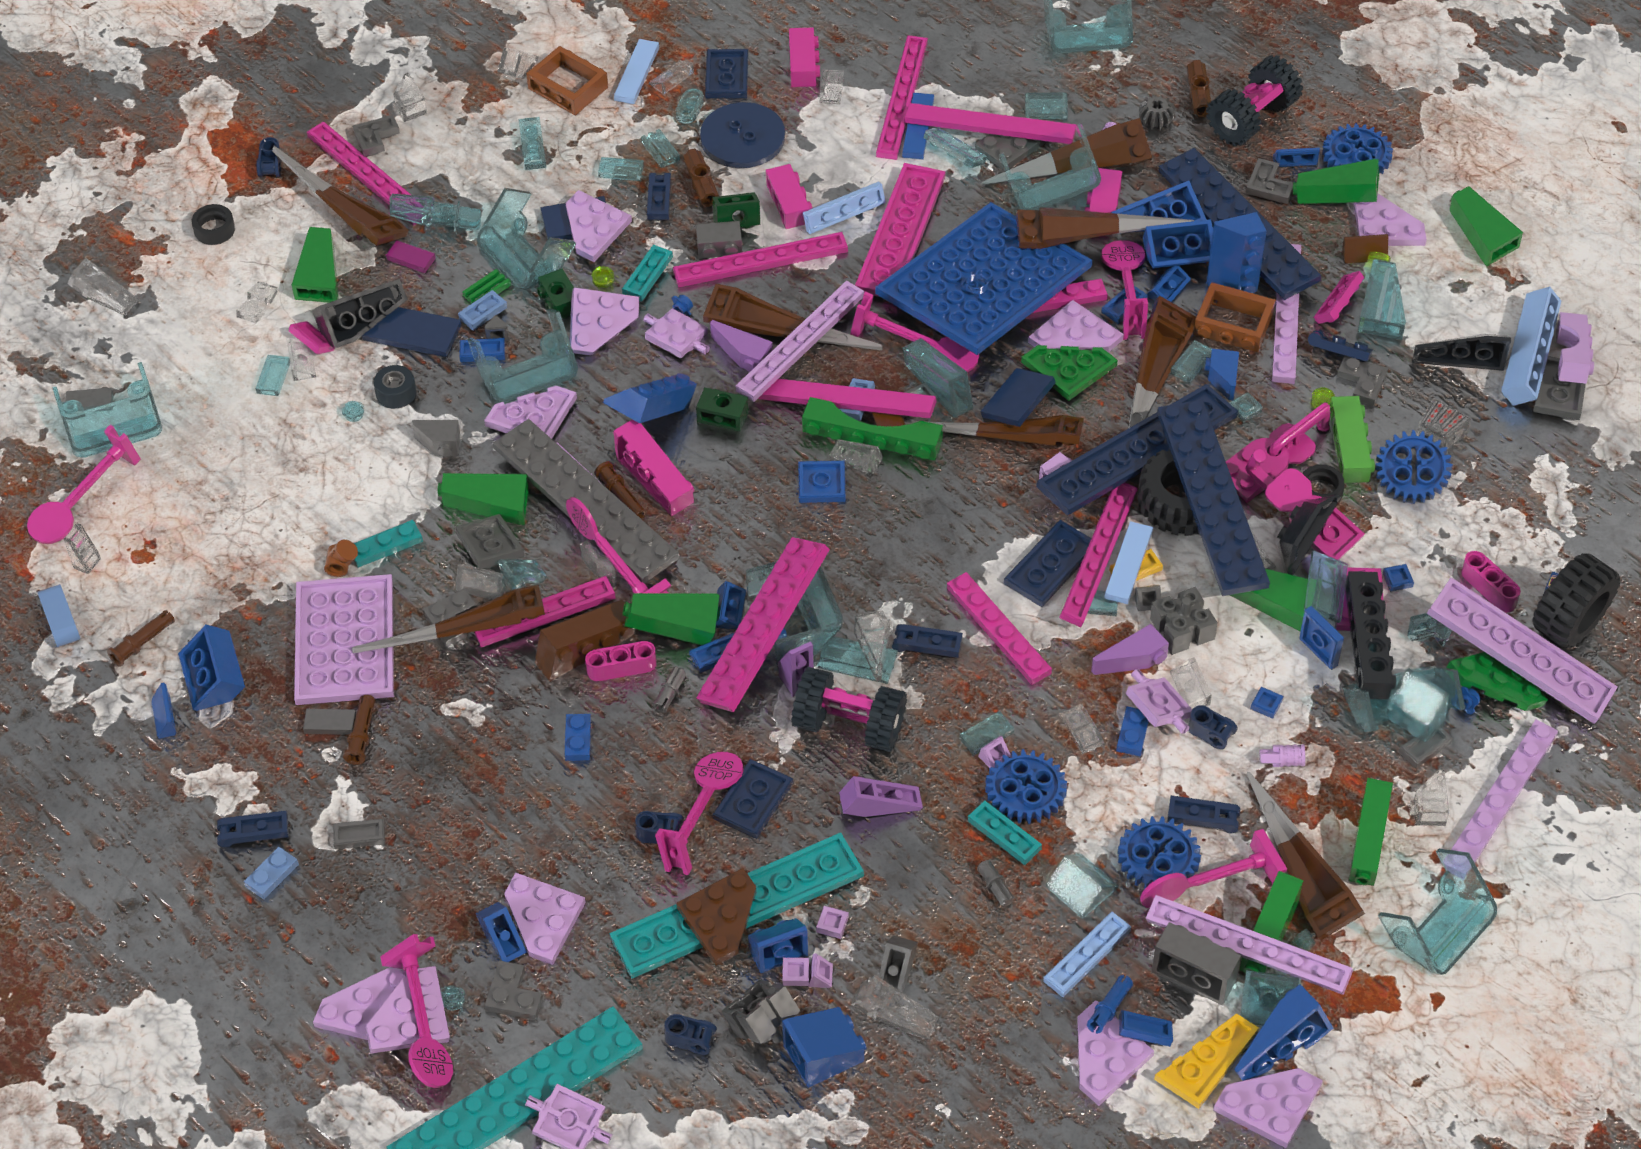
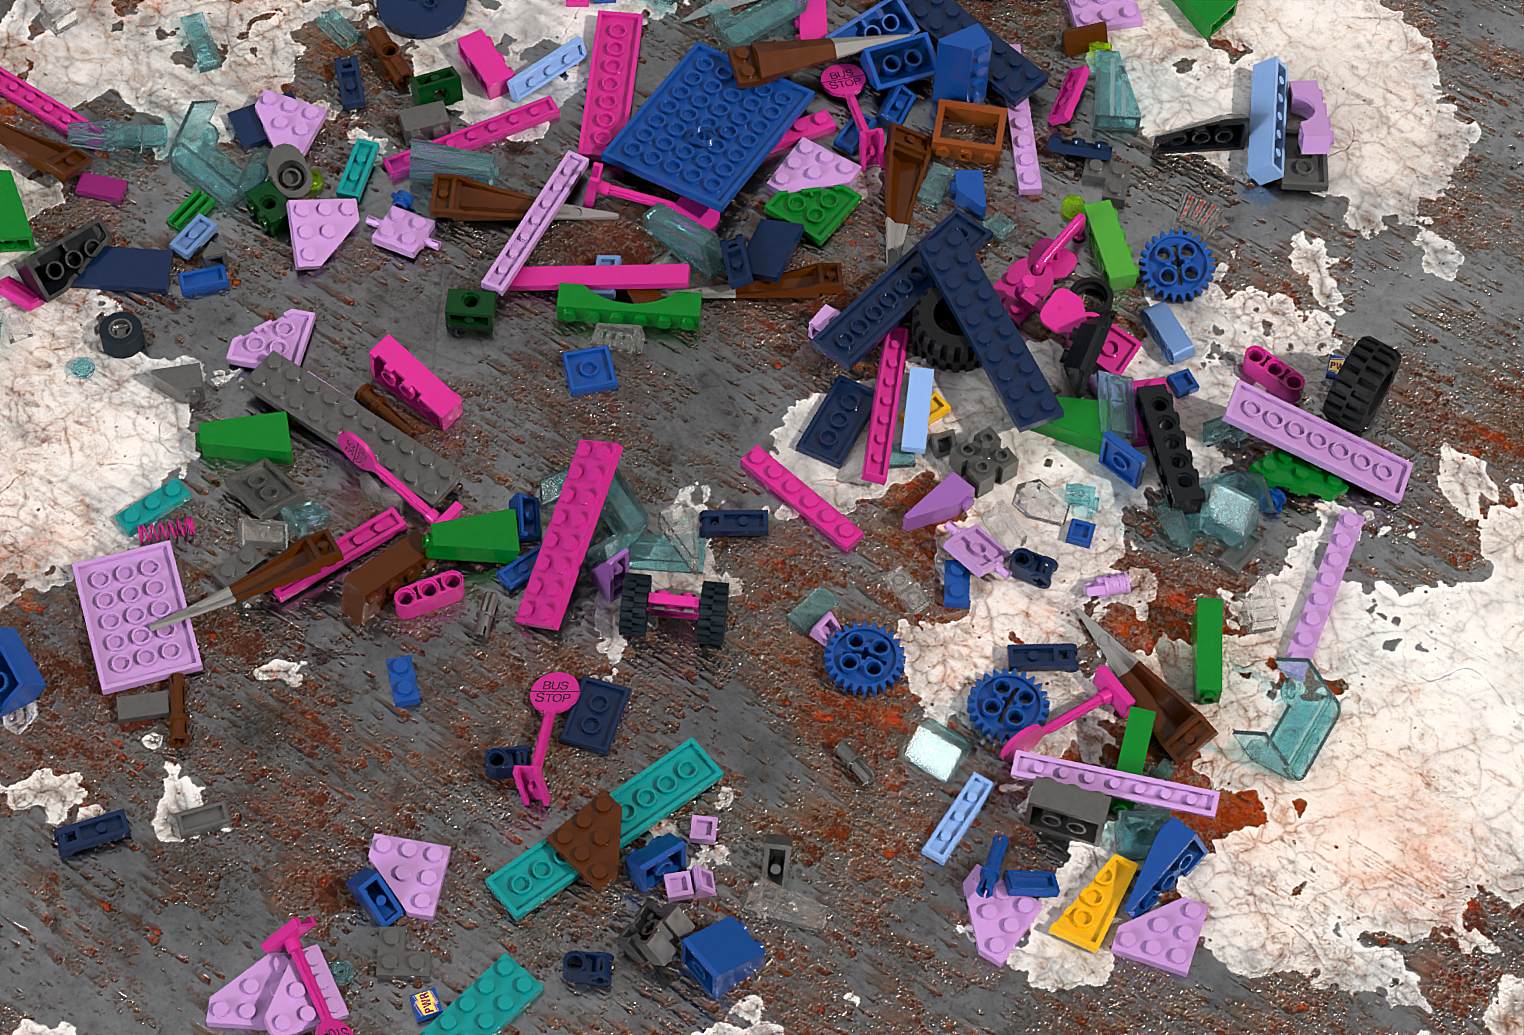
camera: 15 degrees left, 5 degrees up
medium blue plate [244,847,299,900] -> none
dark orange piece [324,539,358,577] -> none
flat silver plate [353,115,400,157] -> none
clear light blue windscreen [467,309,578,403] -> none
clear light blue tile [598,157,644,181] -> none
blue slope [603,373,697,423] -> none
medium lavender slope [710,320,773,372] -> none
medium lavender slope [839,776,923,817] -> none
teal plate [968,800,1042,865] -> none
none -> dark pink piece [138,516,195,544]
none -> dark grey piece [267,143,313,198]
none -> clear light blue slope [409,138,499,185]
none -> tile [409,988,443,1023]
none -> dark blue plate [720,234,754,290]
none -> clear slope [1012,479,1070,527]
none -> clear light blue bracket [1063,483,1099,519]
none -> medium blue beam [1140,301,1195,365]

